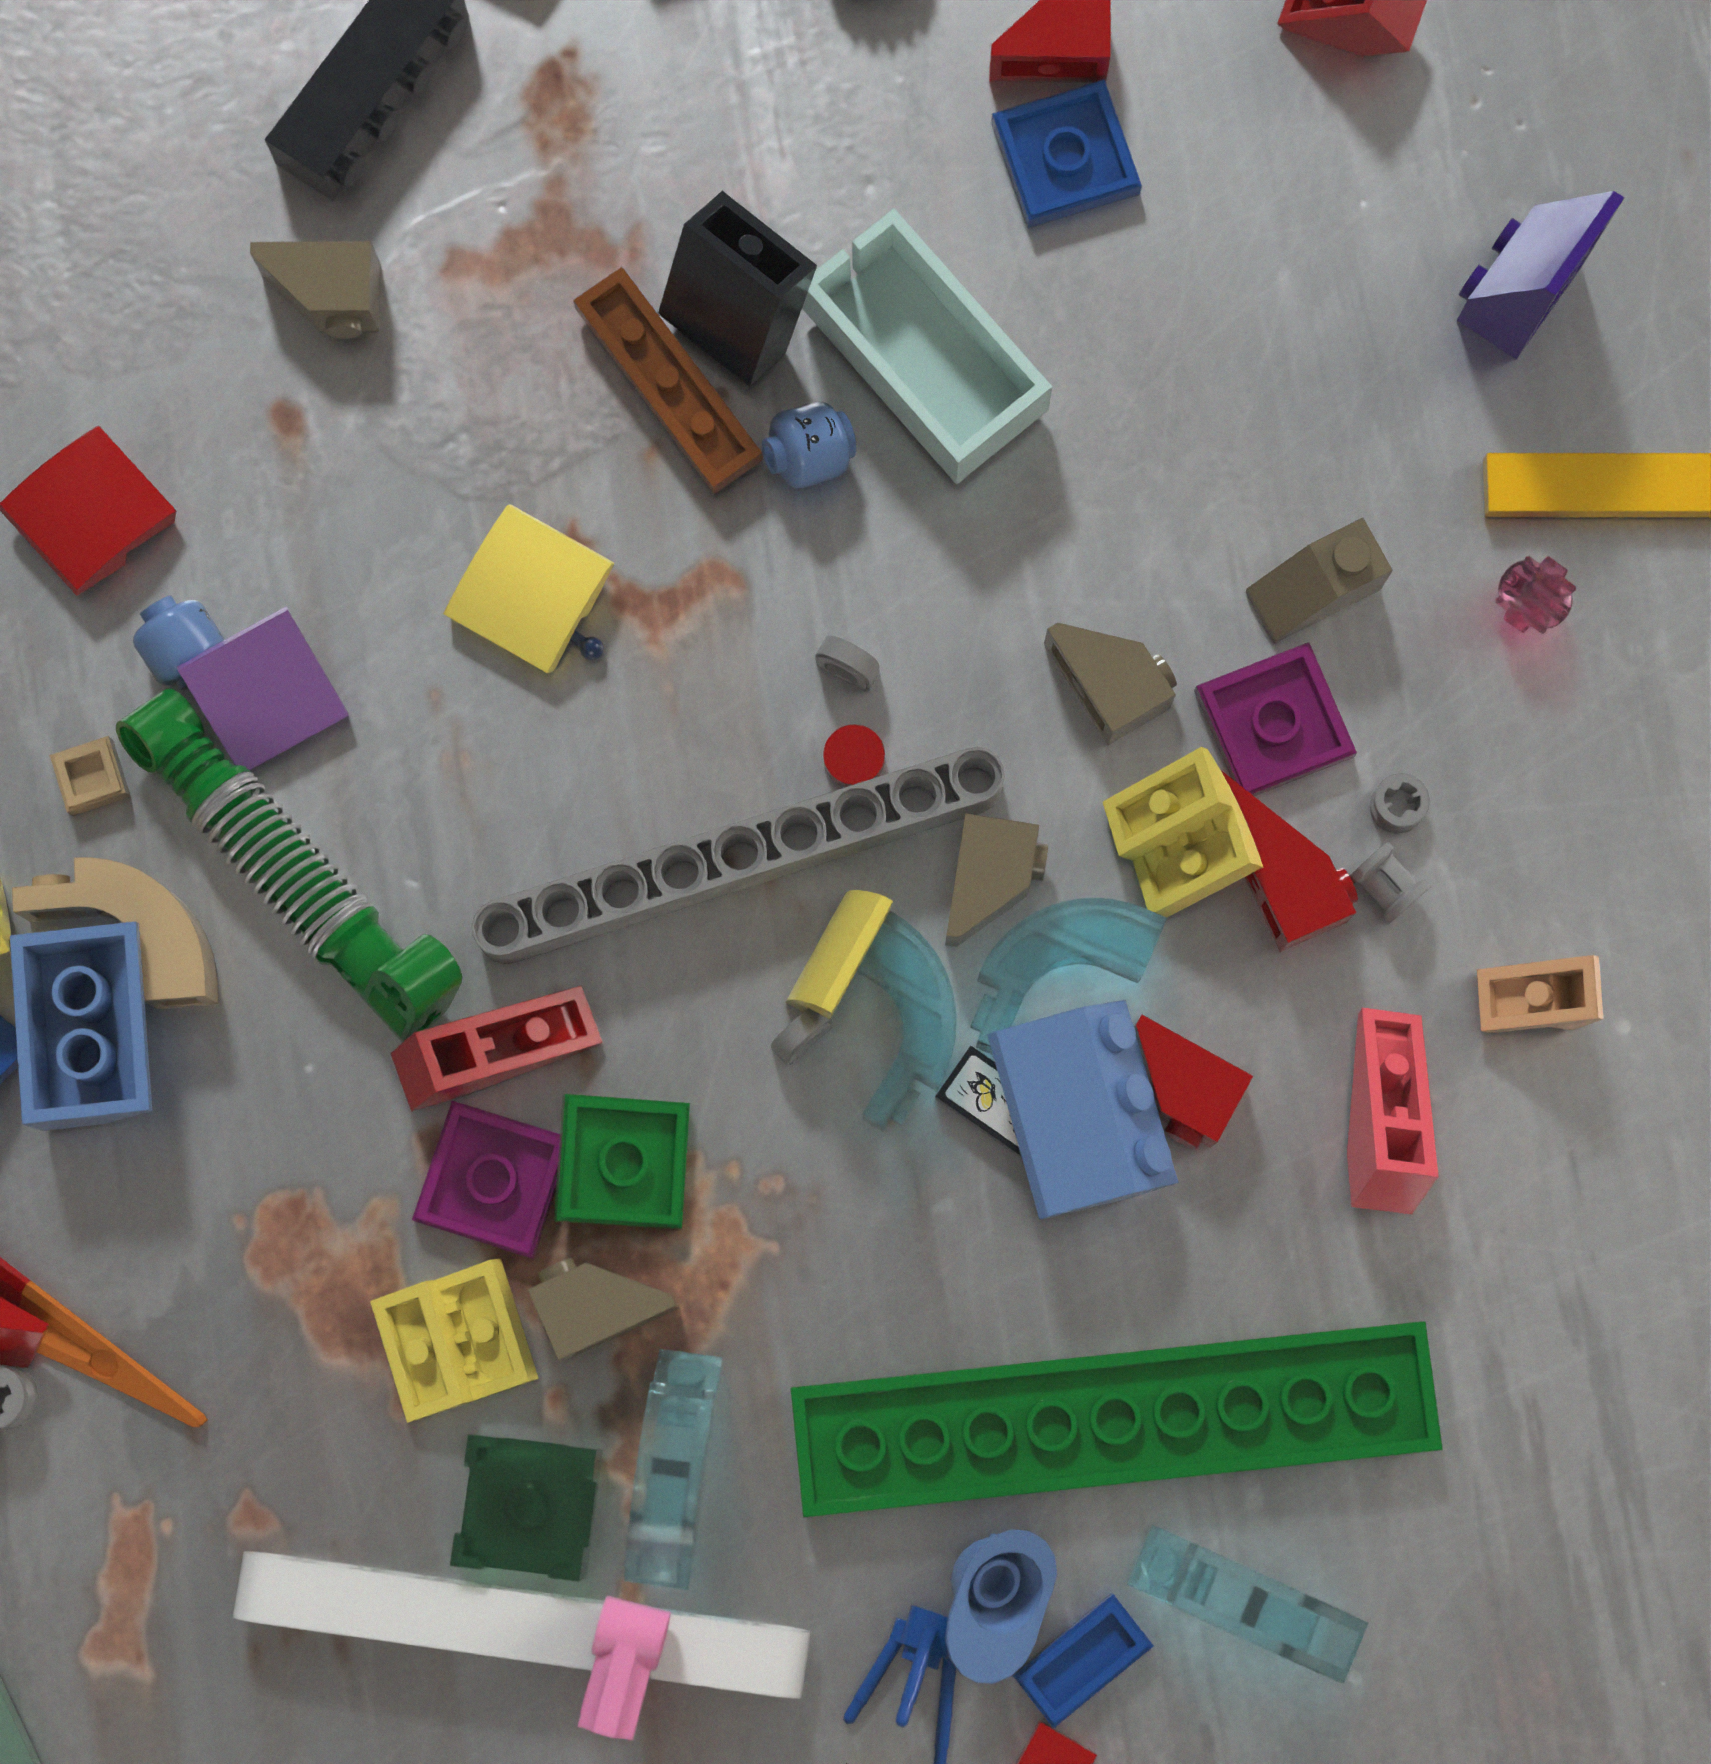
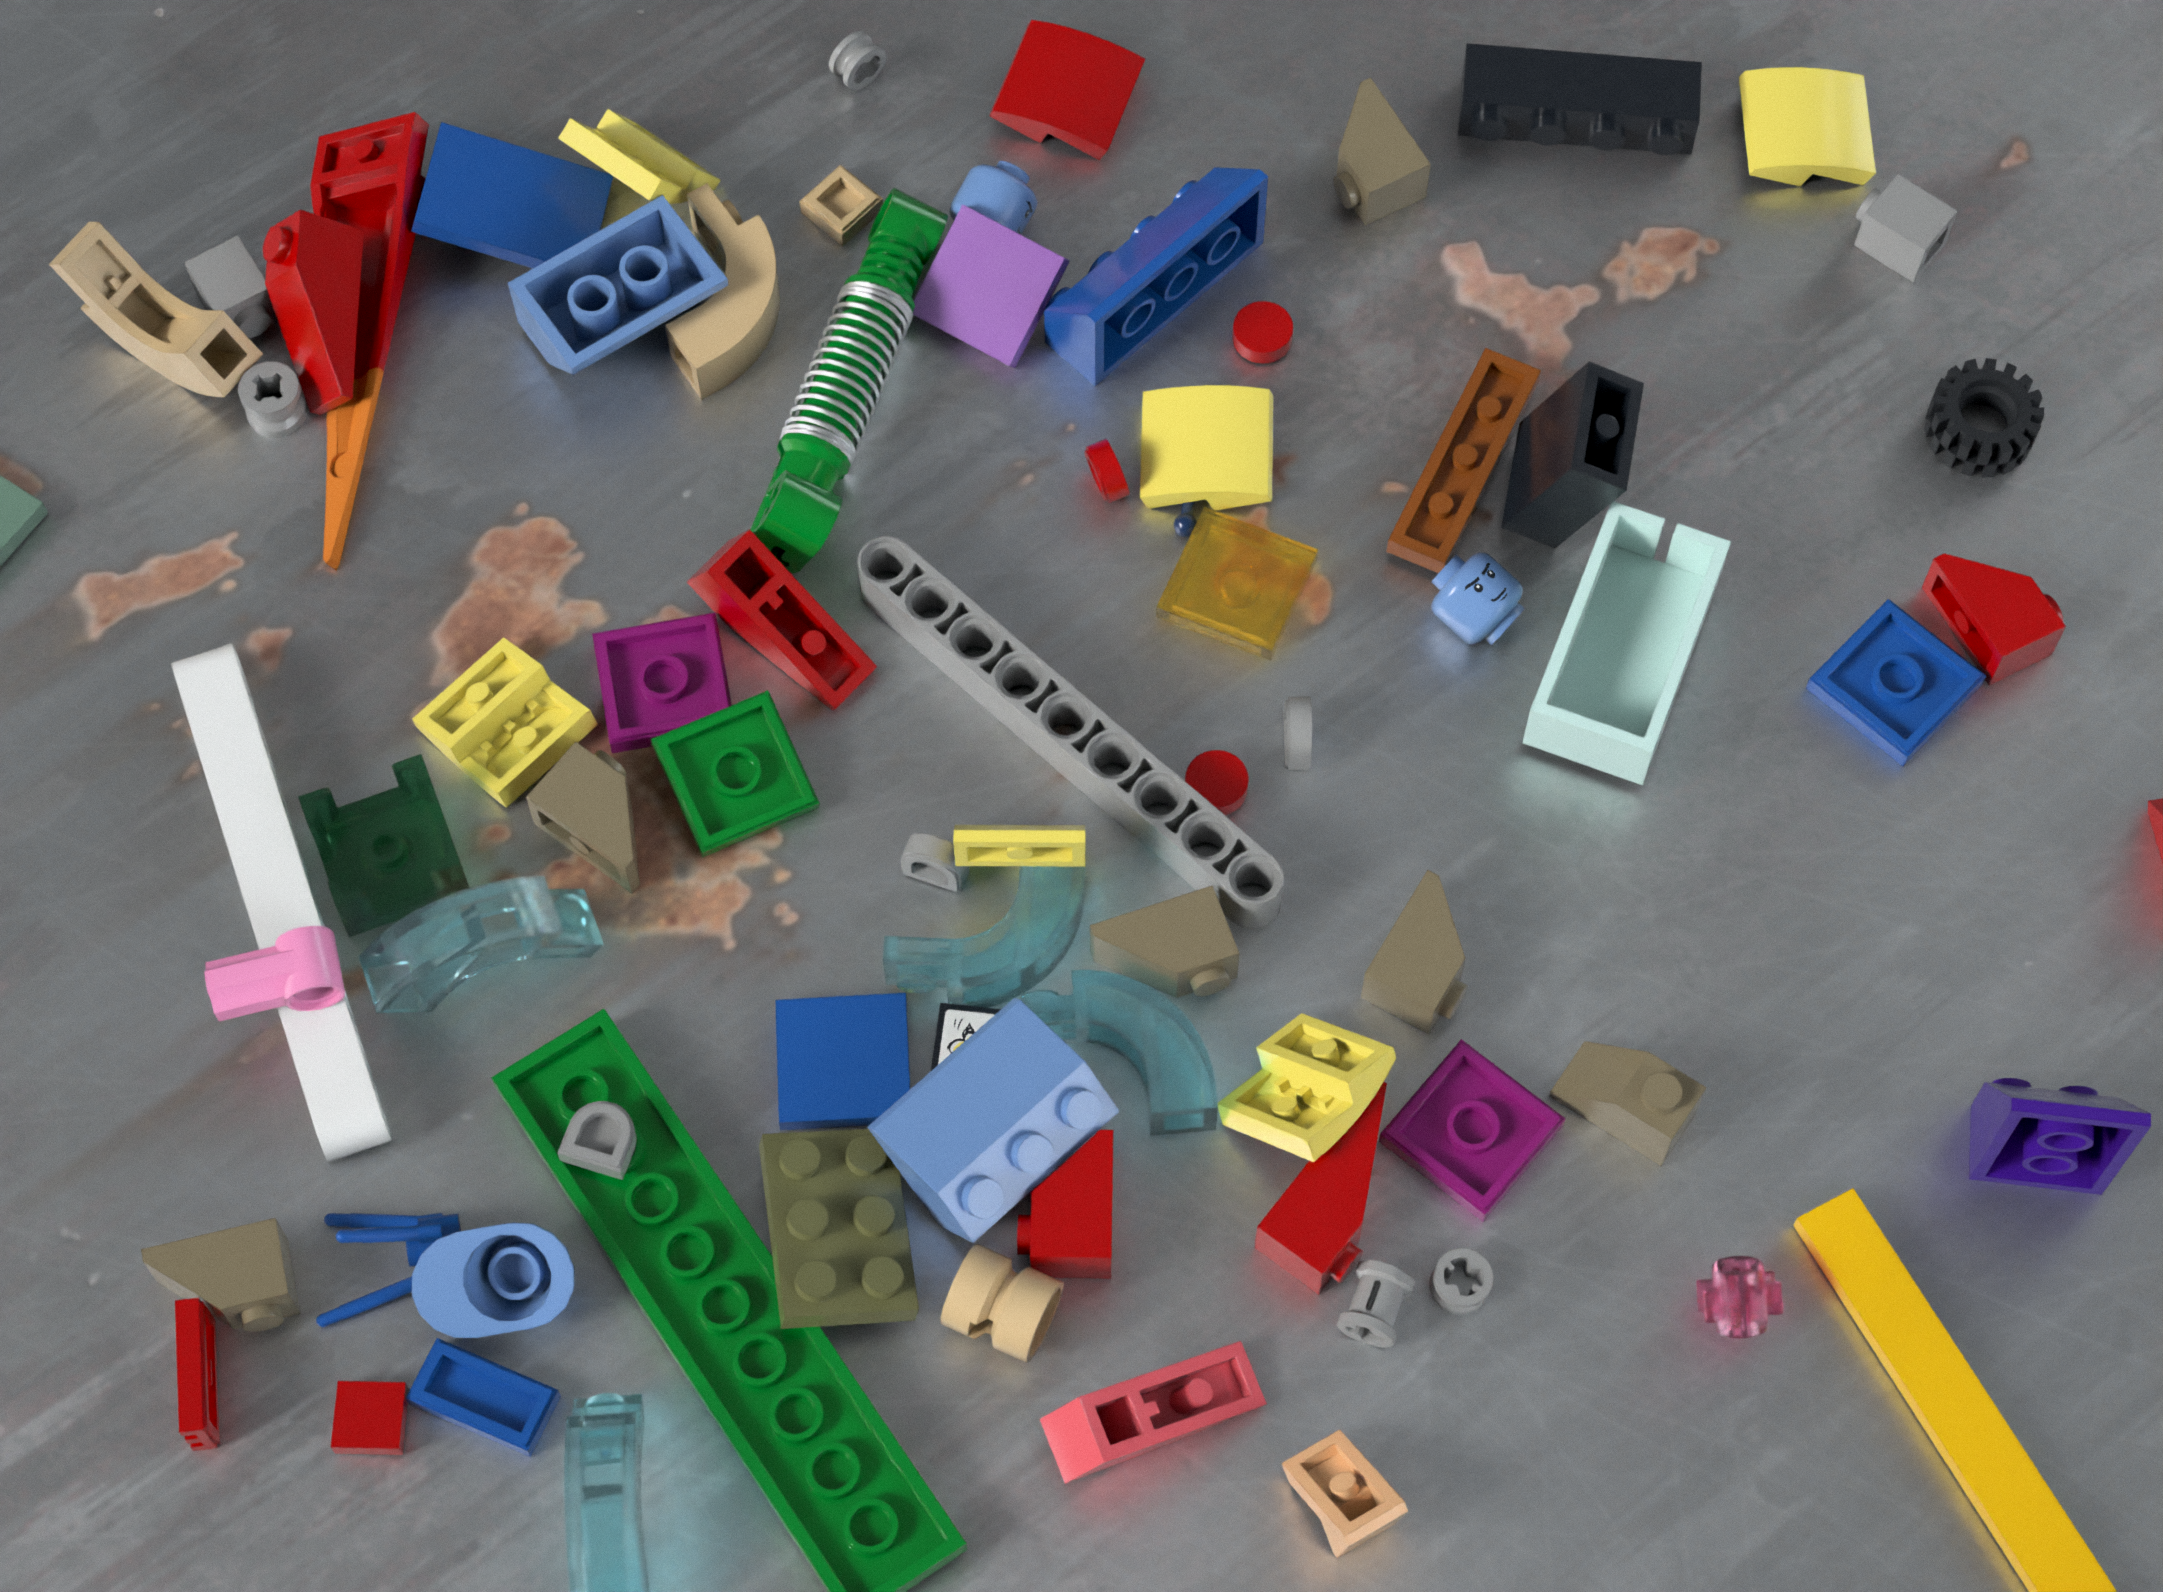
camera: 60 degrees right, 15 degrees down
none -> light grey tile [557,1101,636,1180]
none -> olive plate [759,1129,919,1329]
none -> blue tile [775,993,911,1131]
none -> tan wheel [940,1244,1064,1363]
none -> blue slope [1044,167,1268,386]
none -> red tile [1084,438,1130,503]
none -> clear yellow tile [1156,507,1318,661]
none -> red tile [1233,301,1293,364]

